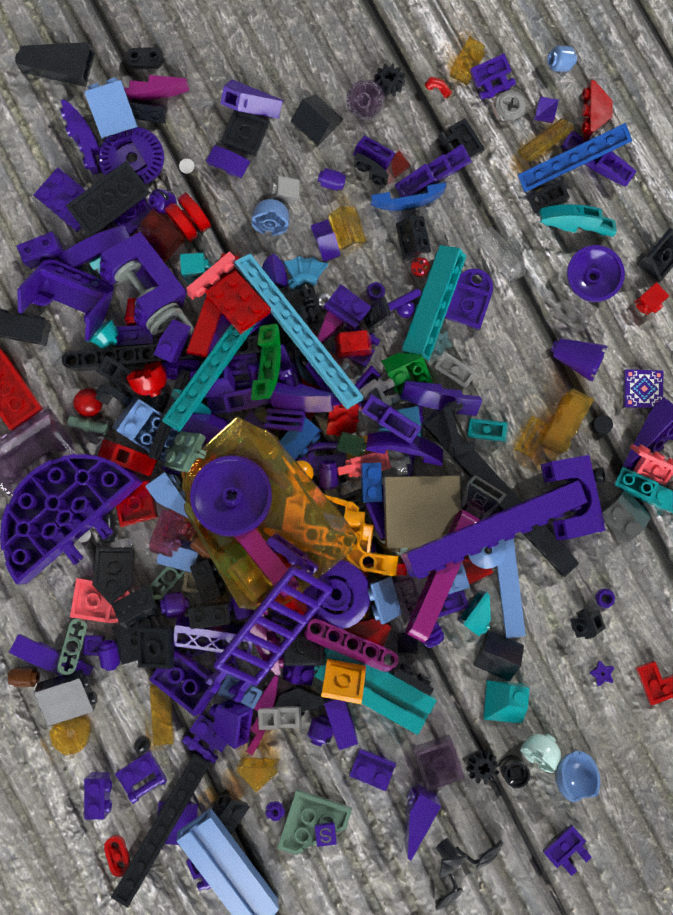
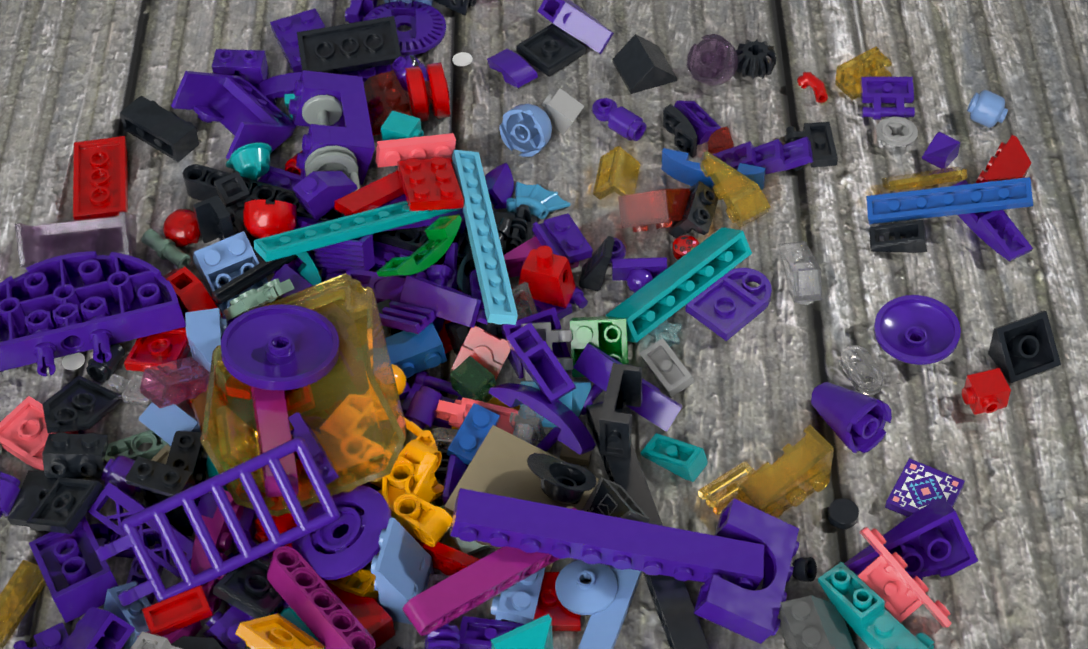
camera: 30 degrees right, 35 degrees down
dark purple slope [311,219,341,262] -> none
teal slope [539,204,617,237] -> none
none -> red tile [142,585,213,637]
none -> black piece [527,453,597,504]
none -> dark purple plate [592,98,617,121]
none -> clear red slope [618,188,690,233]
none -> clear yellow slope [700,151,771,228]

